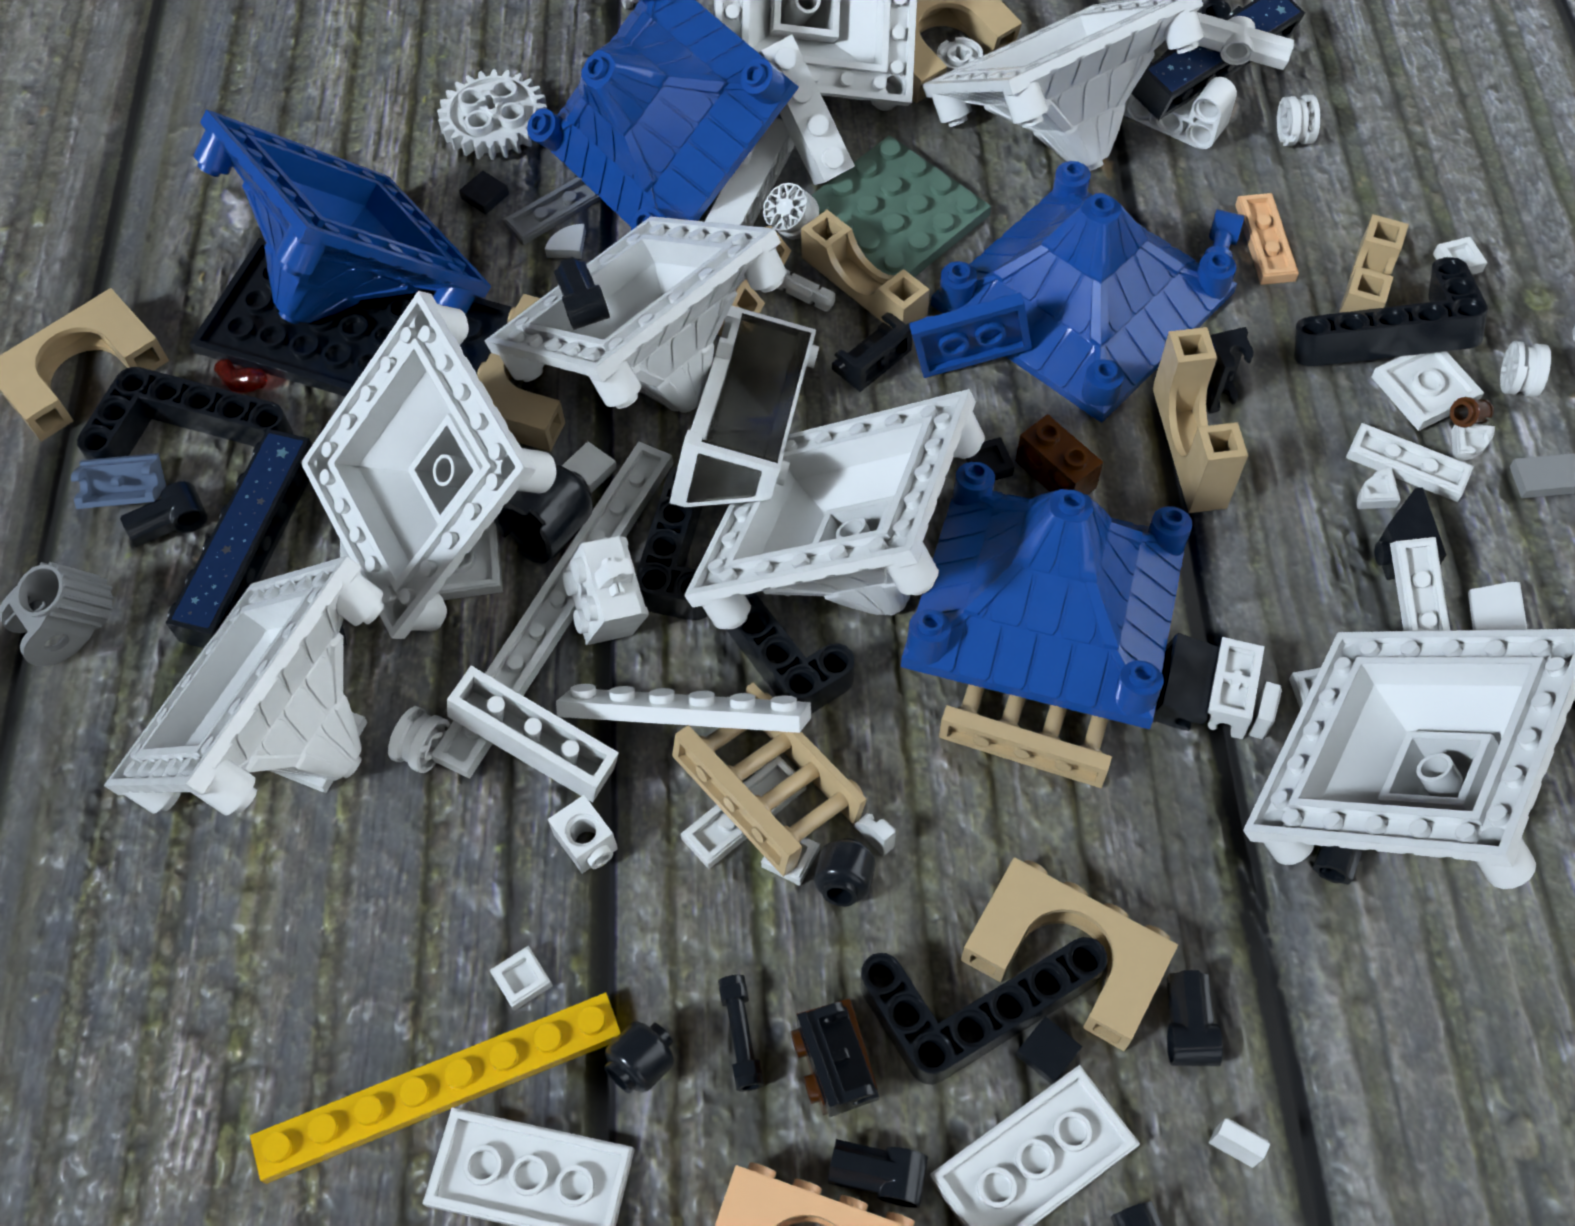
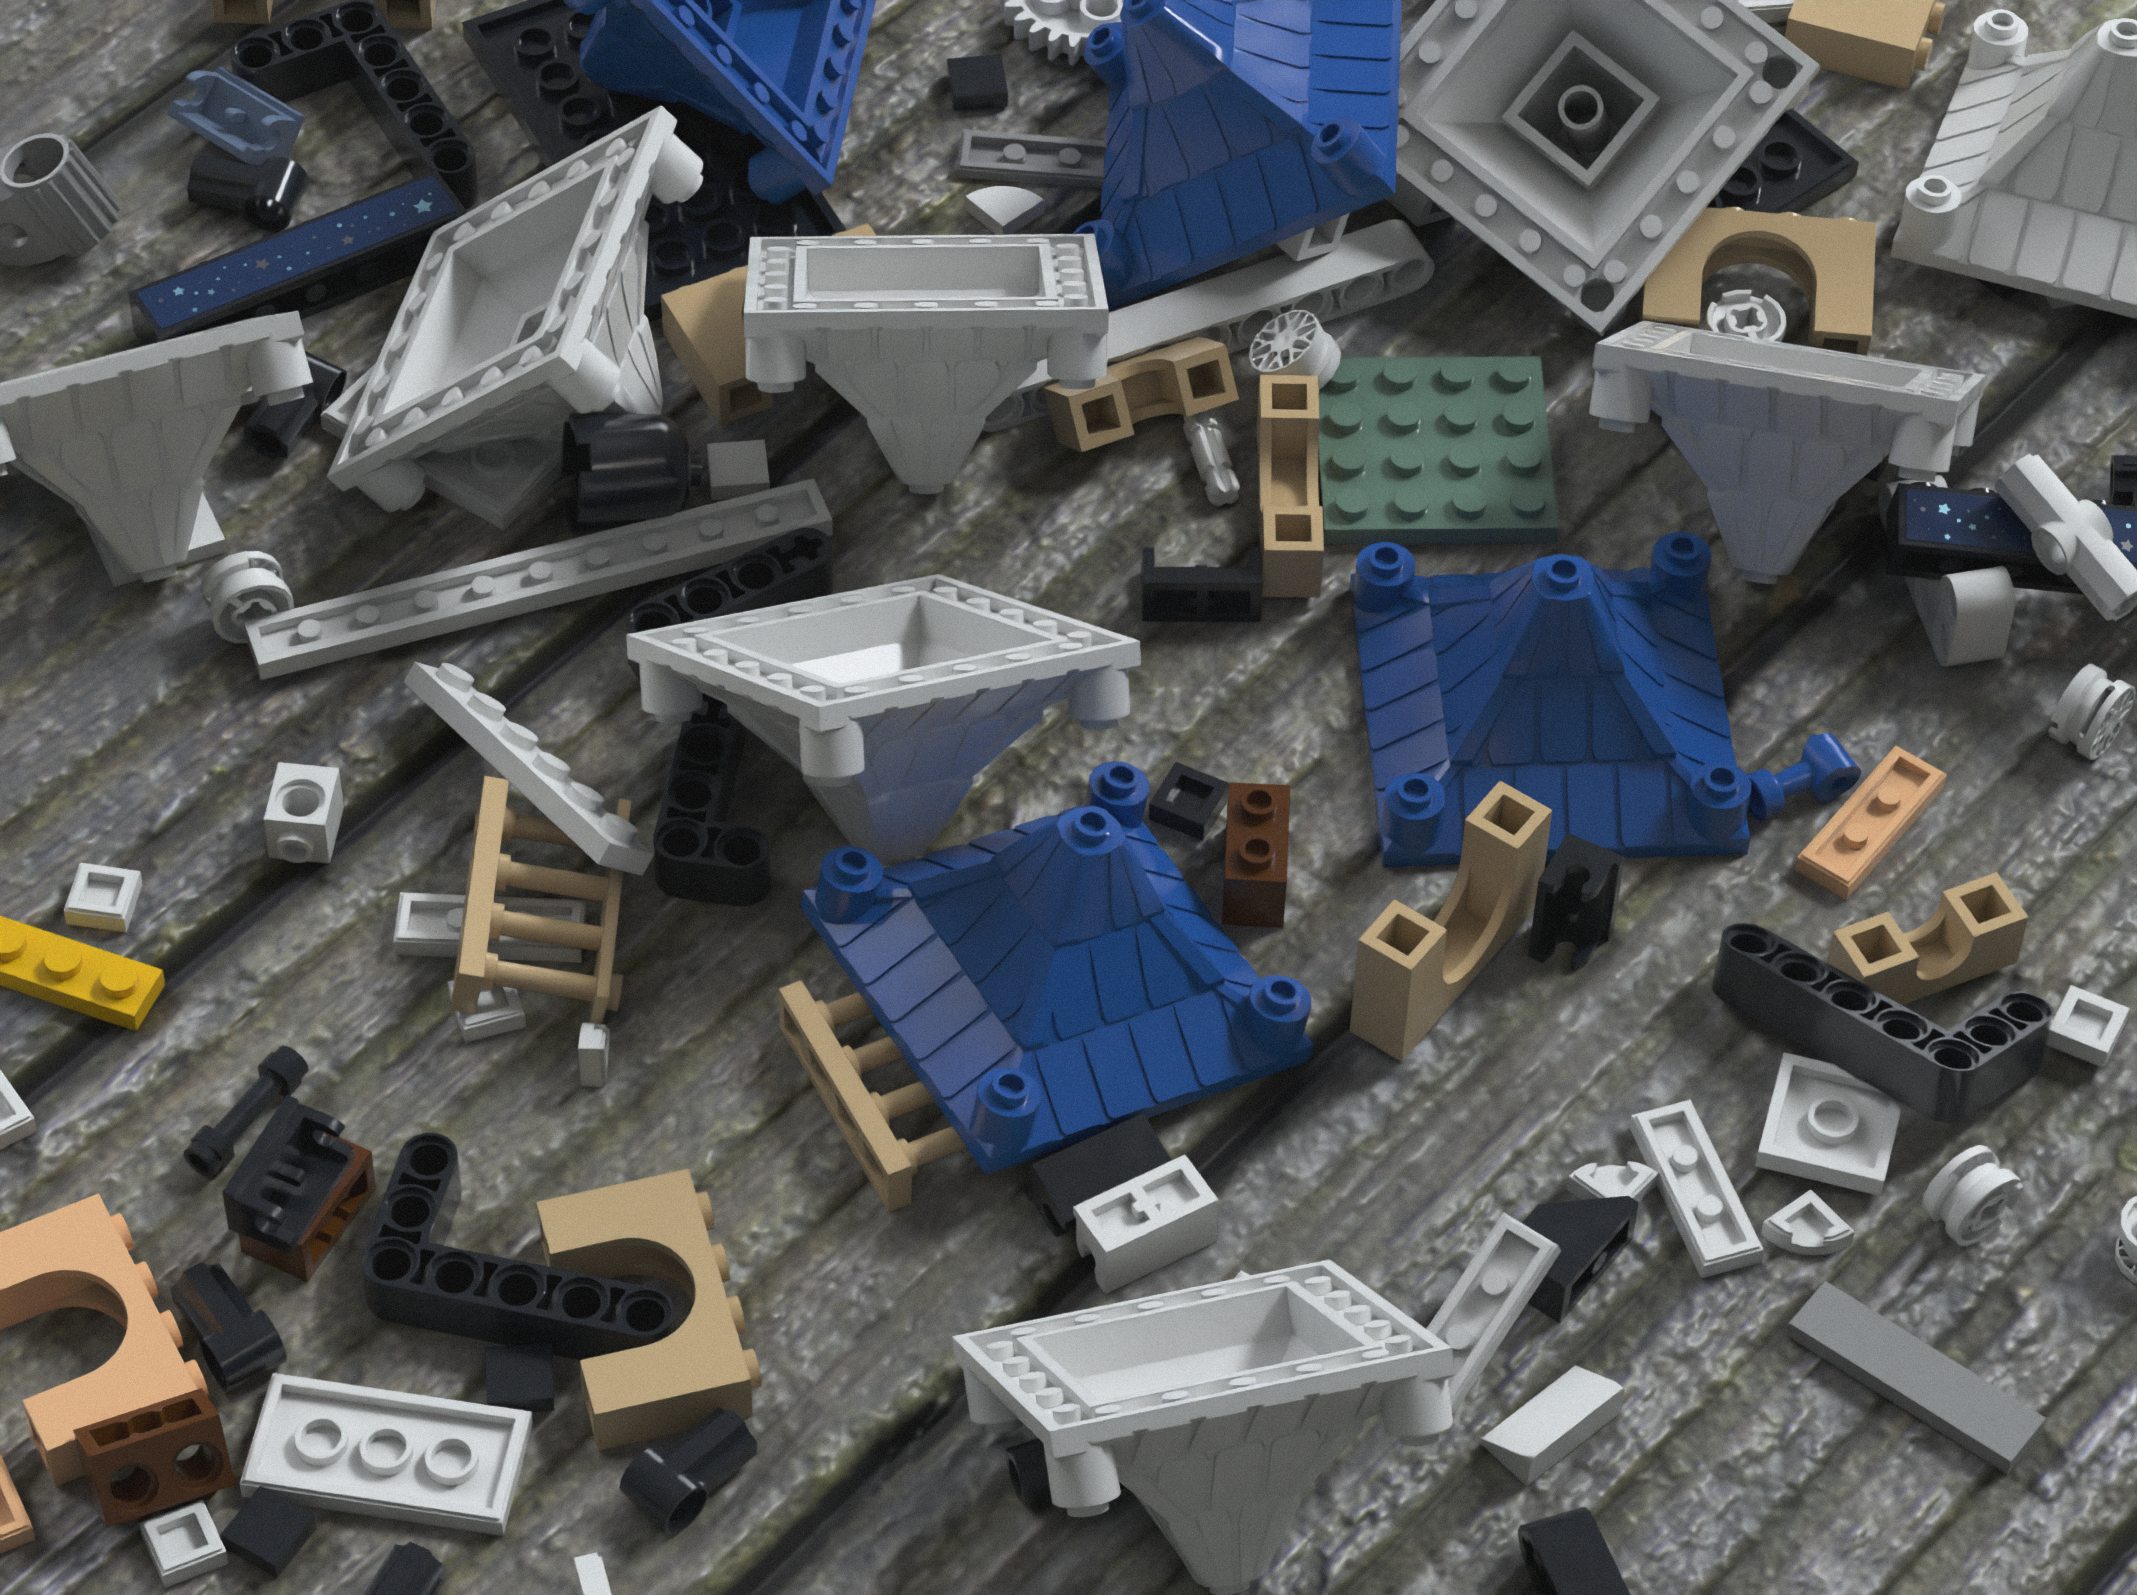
camera: 40 degrees right, 10 degrees down
clear red arm [214,359,267,394] -> none
white brick [447,666,619,803] -> none
black piece [554,257,610,330] -> none
white hinge [563,536,649,645] -> none
black head [604,1021,674,1094] -> none
clear smoke windscreen [669,306,820,507] -> none
white brick [758,35,855,185] -> none
black head [814,838,876,907] -> none
blue plate [909,292,1032,378] -> none
white tile [1248,681,1282,740] -> none
reddish brown pin [1450,397,1494,428] -> none

